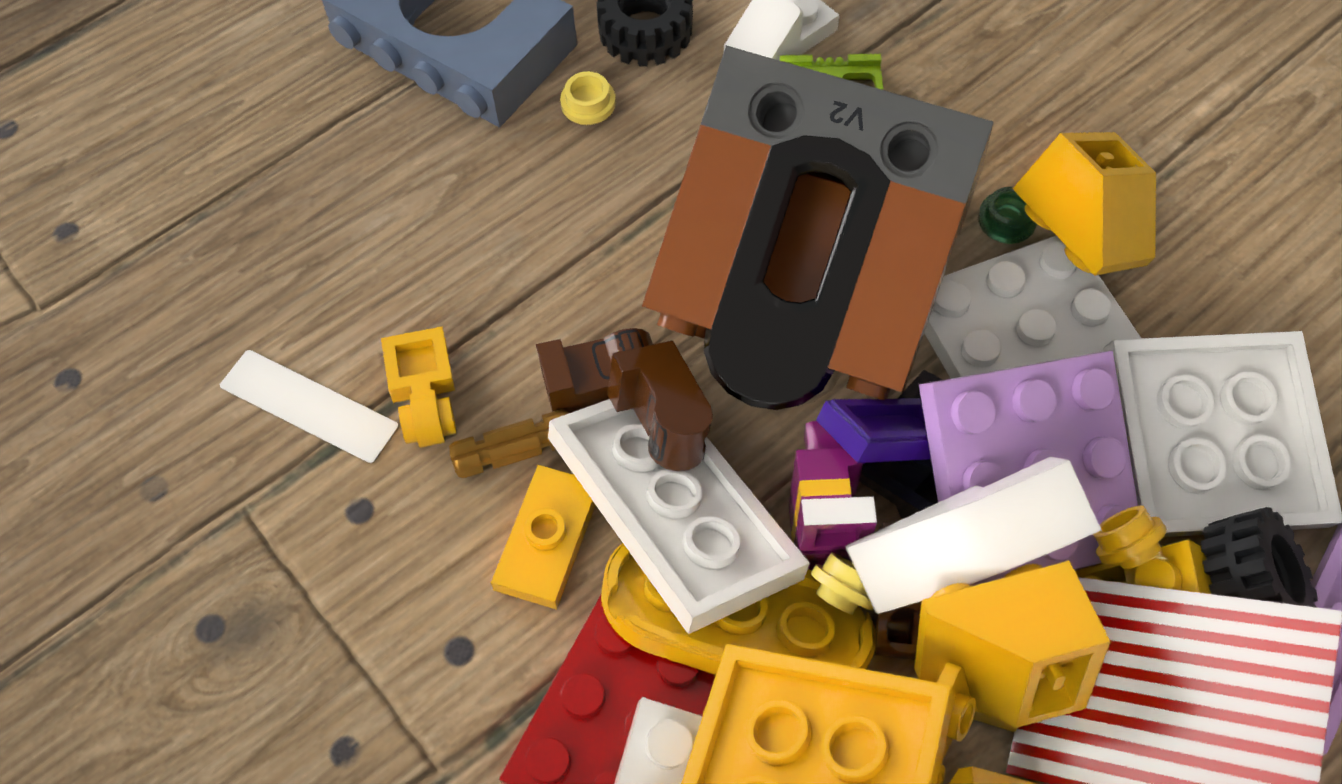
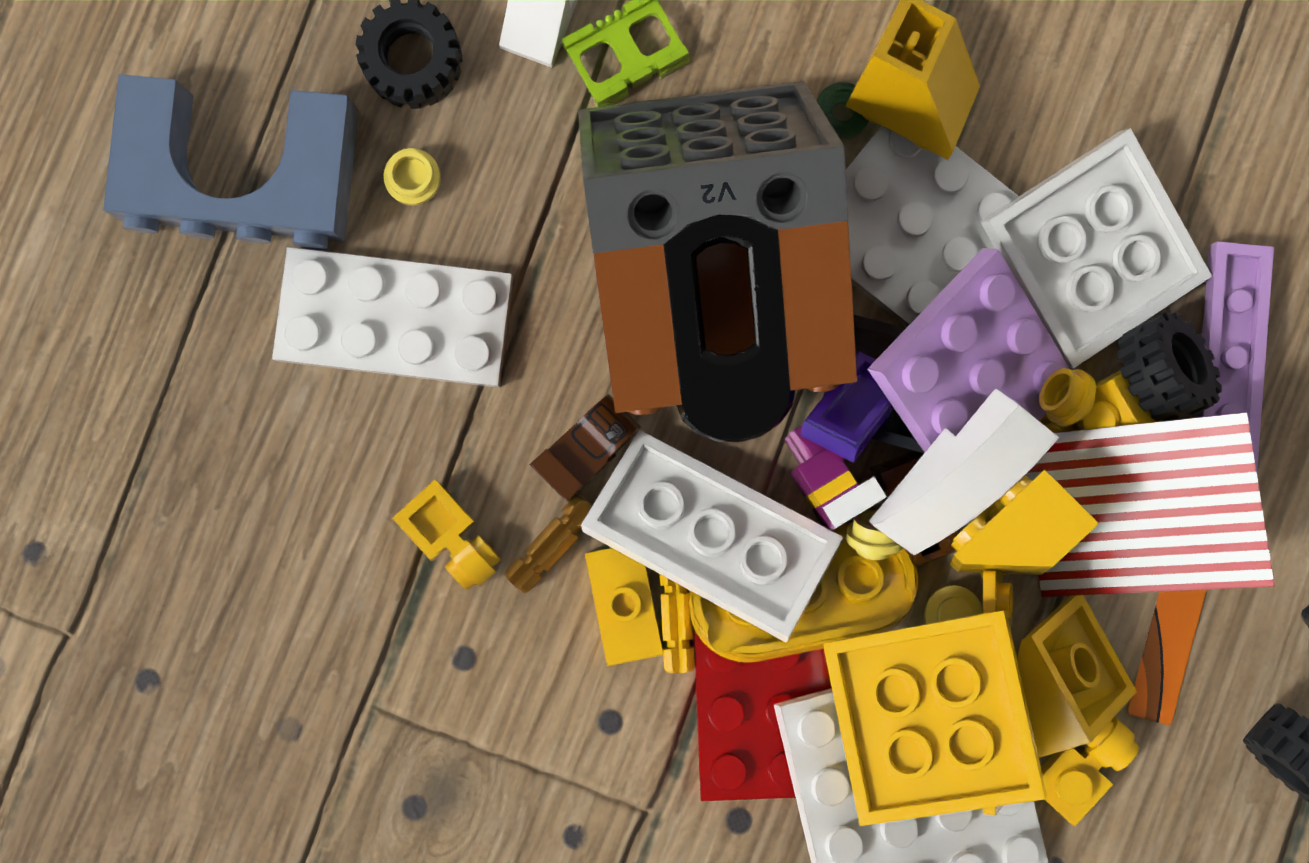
camera: 30 degrees left, 25 degrees up
white sticker [220,350,398,463] -> none
reddish brown leg [607,340,713,471] -> none
none -> white plate [272,247,514,388]
none -> yellow axle [660,574,695,673]

